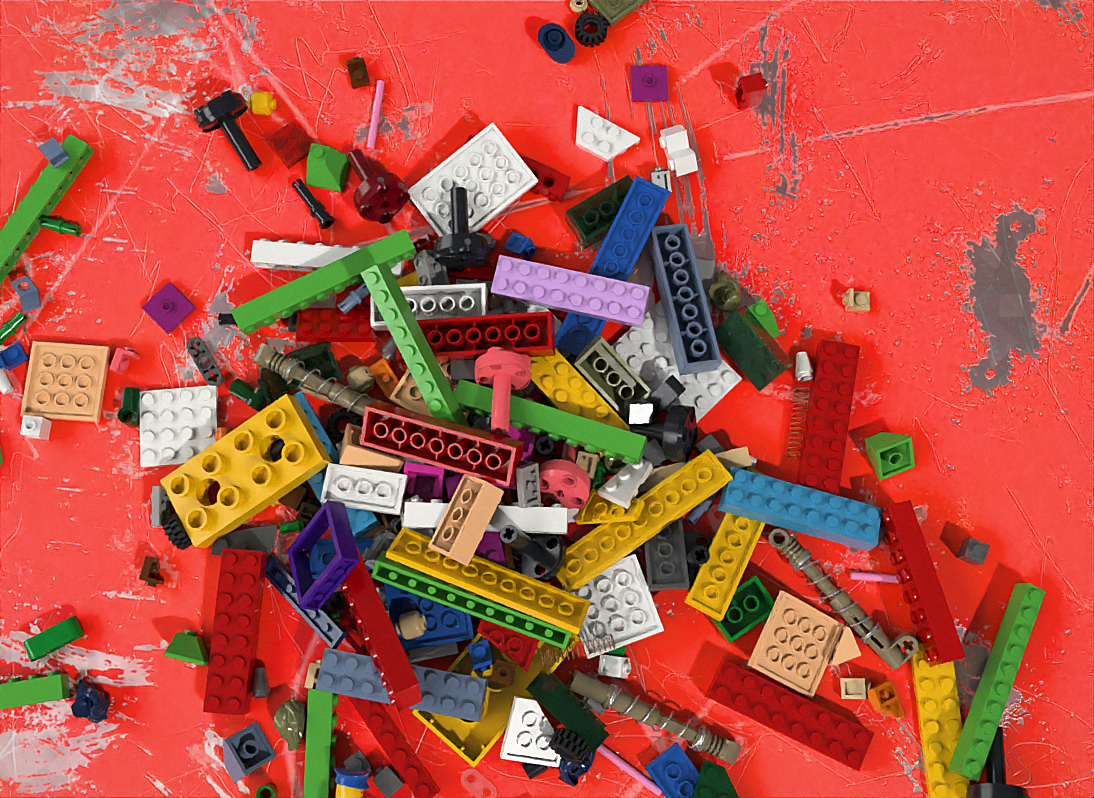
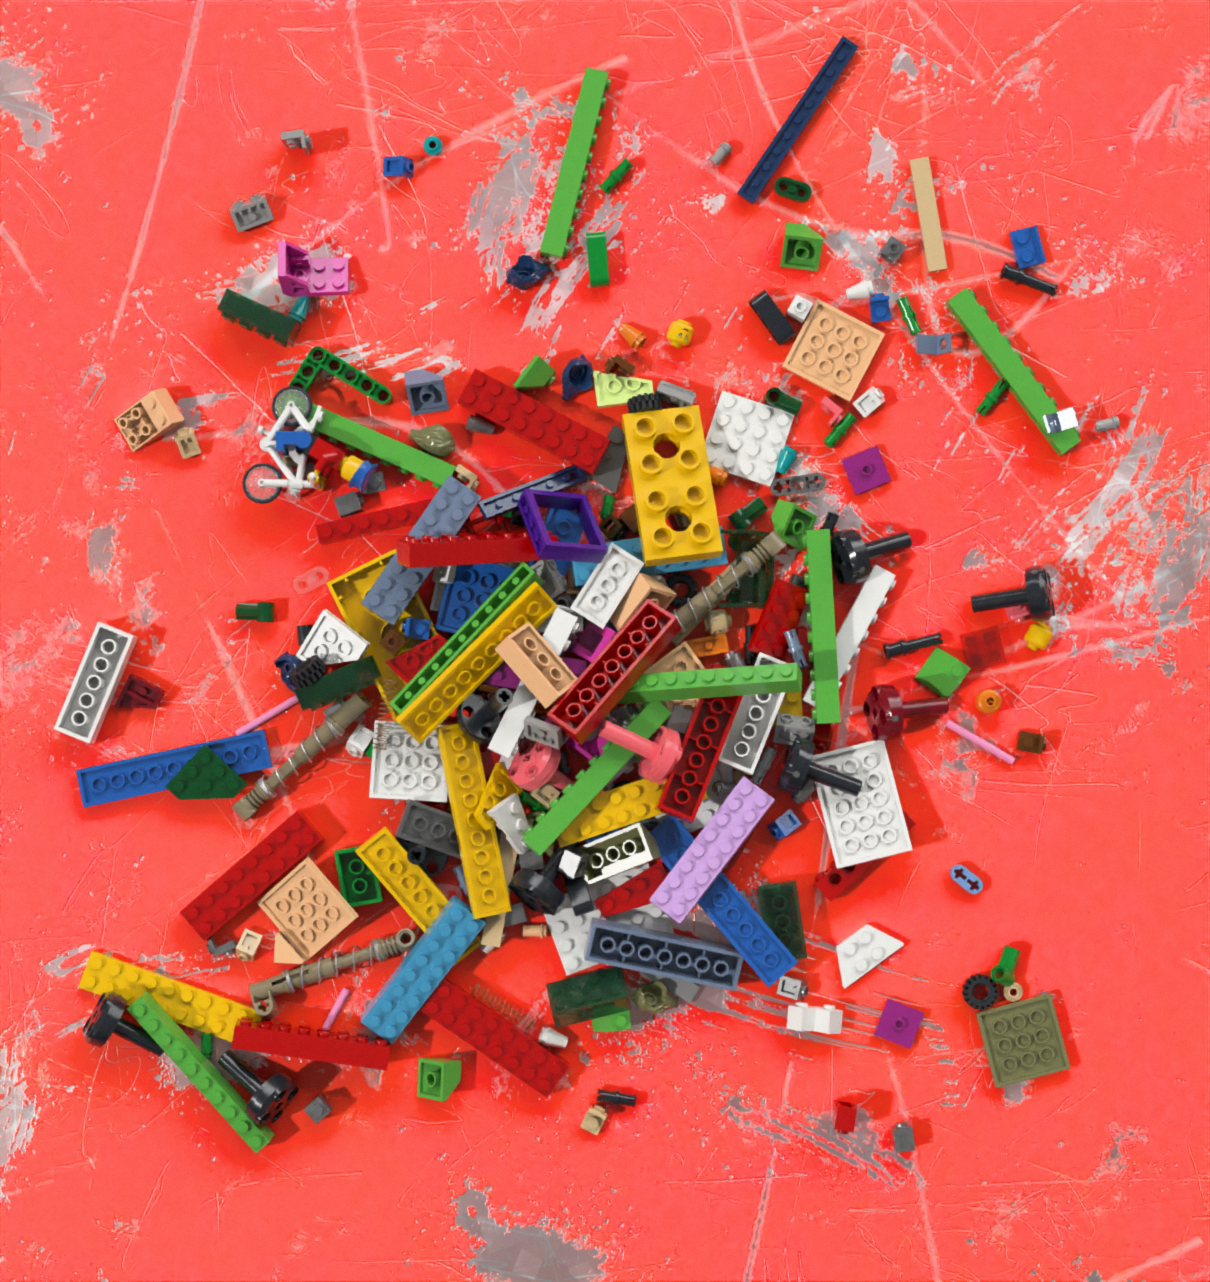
camera: 115 degrees right, 10 degrees up
tan head [395,610,427,640] -> none
black pin [536,436,554,457] -> none
dark blue piece [538,23,575,63] -> none
orange wing [867,679,906,720] -> none
none -> green pin [200,1033,214,1057]
none -> flat silver bracket [206,937,238,957]
none -> black piece [218,1050,299,1125]
none -> white bracket [432,565,457,586]
none -> light nougat pin [523,923,547,939]
none -> dark blue hair [561,354,593,401]
none -> yellowish green wing [593,370,654,409]
none -> red wing [594,861,668,918]
none -> black pin [596,1089,636,1107]
none -> orange cone [618,323,647,350]
none -> yellow head [666,319,694,348]
none -> black pin [743,625,756,664]
none -> black beam [748,290,796,346]
none -> bright green slope [771,499,817,551]
none -> teal cone [775,445,798,475]
none -> green pin [823,412,857,449]
none -> black piece [830,529,912,585]
none -> white bracket [852,386,885,418]
none -> flat silver brick [891,1122,915,1153]
none -> medium blue beam [949,864,983,894]
none -> orange head [975,689,1002,714]
none -> green piece [990,946,1021,987]
none -> coral bracket [1004,605,1030,623]
none -> light grey pin [1094,415,1120,433]

